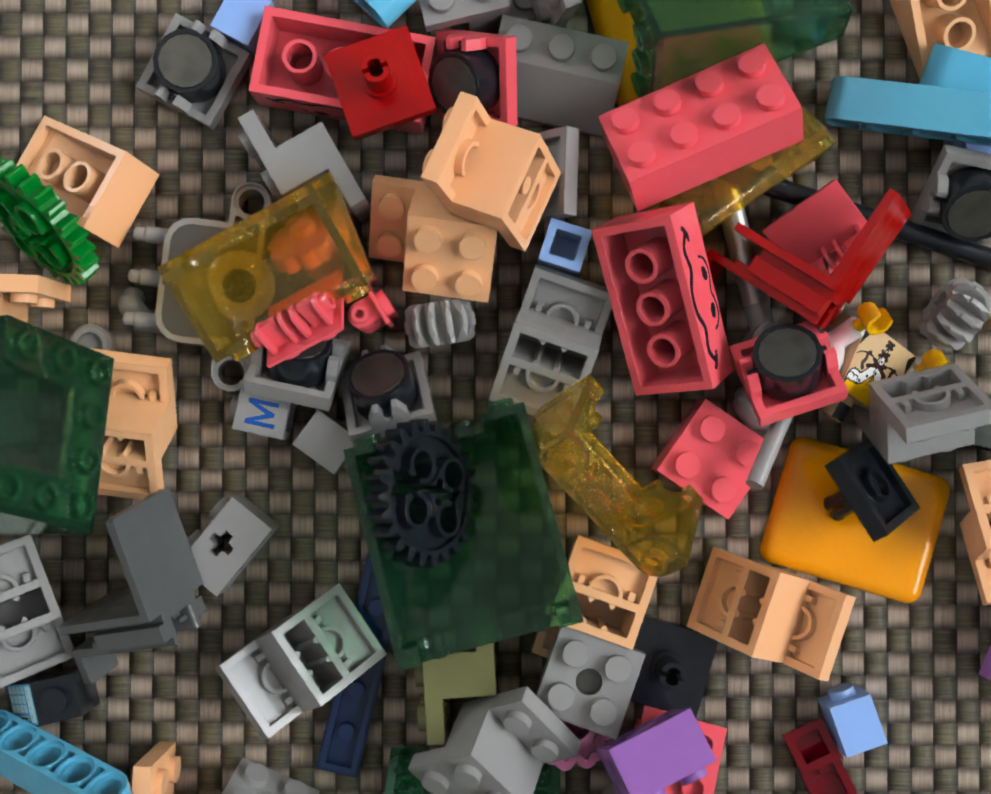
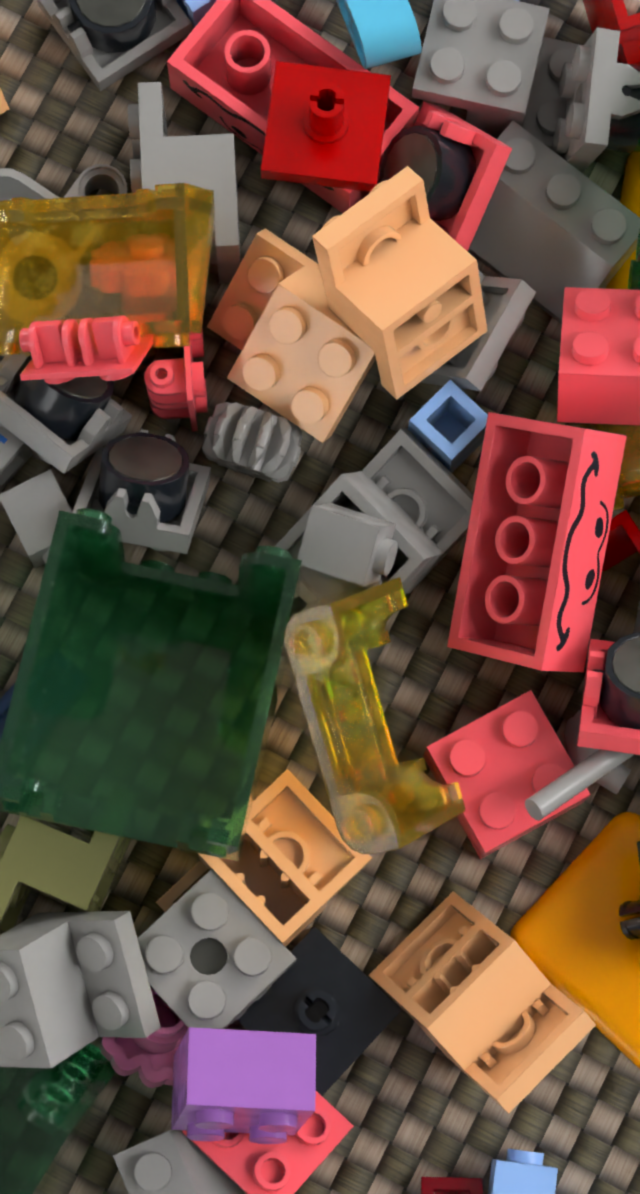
camera: 25 degrees right, 10 degrees down
black gear [363,418,479,568] -> none
none -> light grey brick [296,503,398,586]

